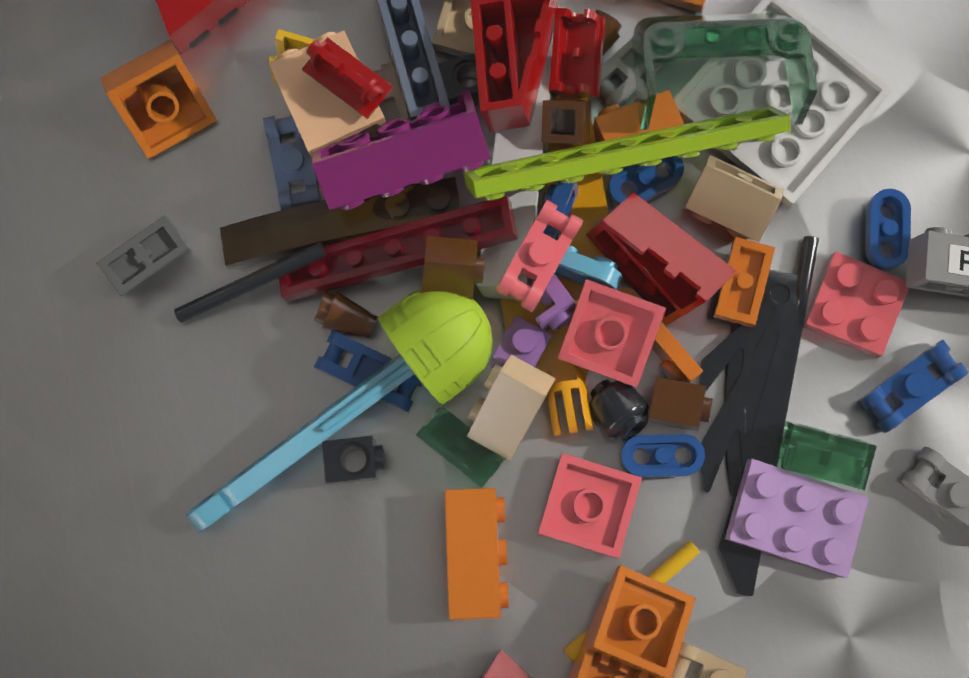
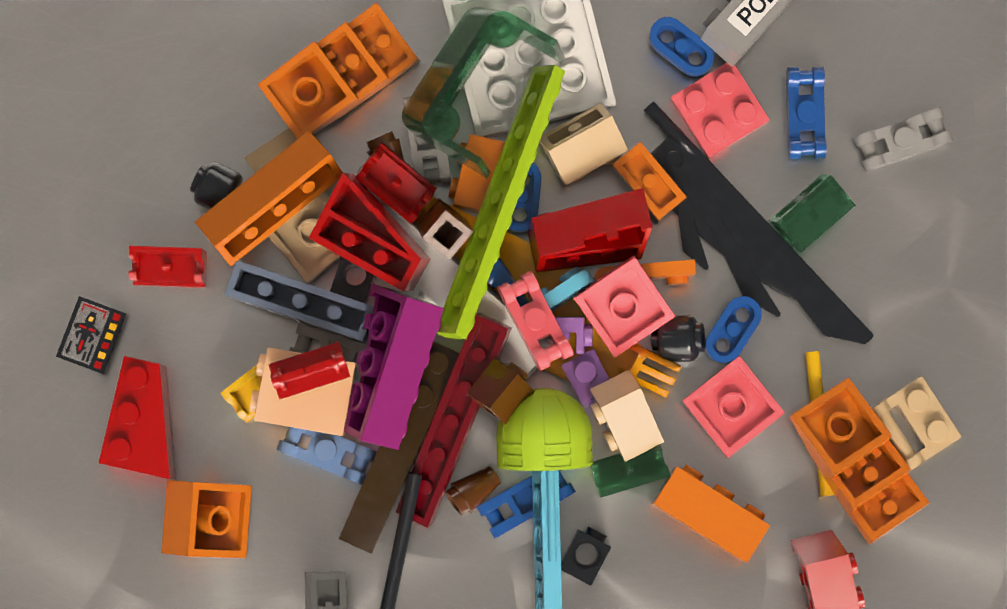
camera: 55 degrees left, 5 degrees up
reddish brown brick [649,377,713,431] -> none
lavender plate [725,459,869,578] -> none

